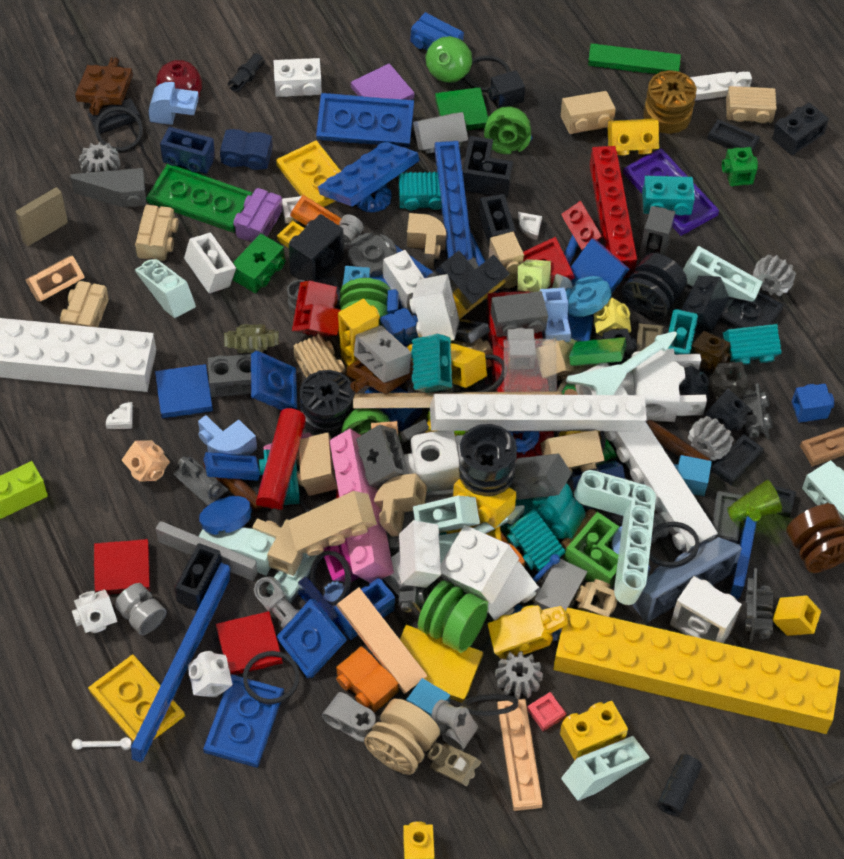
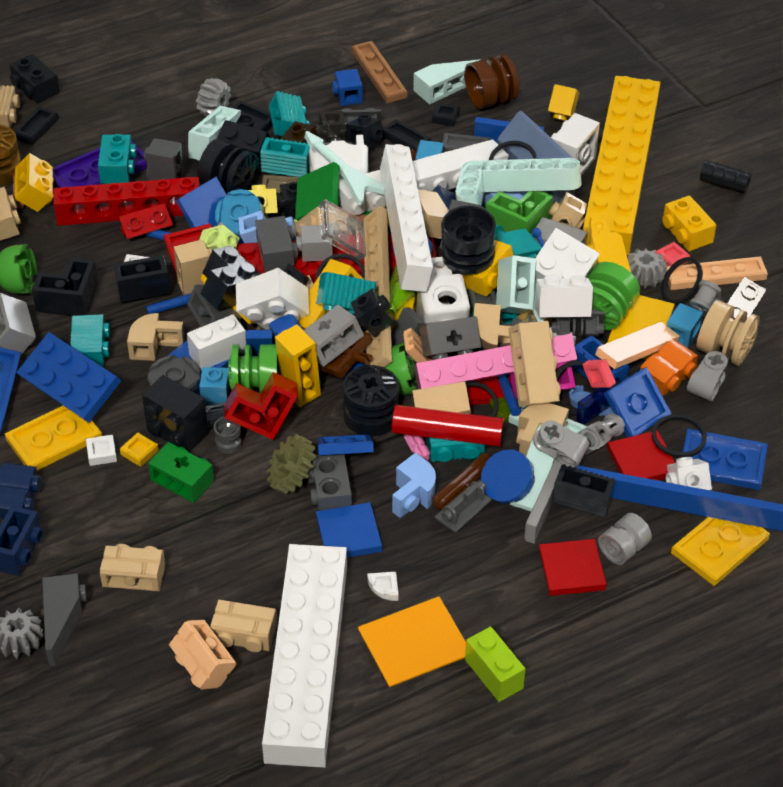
camera: 90 degrees left, 10 degrees down
dark tan tile [15,187,68,247] -> none
white brick [72,590,117,633] -> none
white hinge [72,737,132,750] -> none
light nougat brick [122,440,170,481] -> none
light aqua slope [135,259,196,318] -> none
green tile [146,164,253,233] -> none
white brick [184,233,236,293] -> none
blue tile [204,452,260,481] -> none
medium lavender brick [233,188,283,243] -> none
orange tile [290,195,341,225] -> none
tan brick [294,334,346,378] -> none
light grey wheel [339,214,364,249] -> none
blue tile [434,141,473,260] -> none
light aqua slope [561,736,650,801] -> none
light grey gear [688,416,734,461] -> none
green brick [722,147,758,186] -> none
clear neon green piece [727,479,782,522] -> none
dark grey hinge [745,568,774,642] -> none
none -> black brick [351,288,395,337]
none -> light orange piece [358,597,466,687]
none -> light grey piece [533,420,590,468]
none -> coral tile [582,359,616,388]

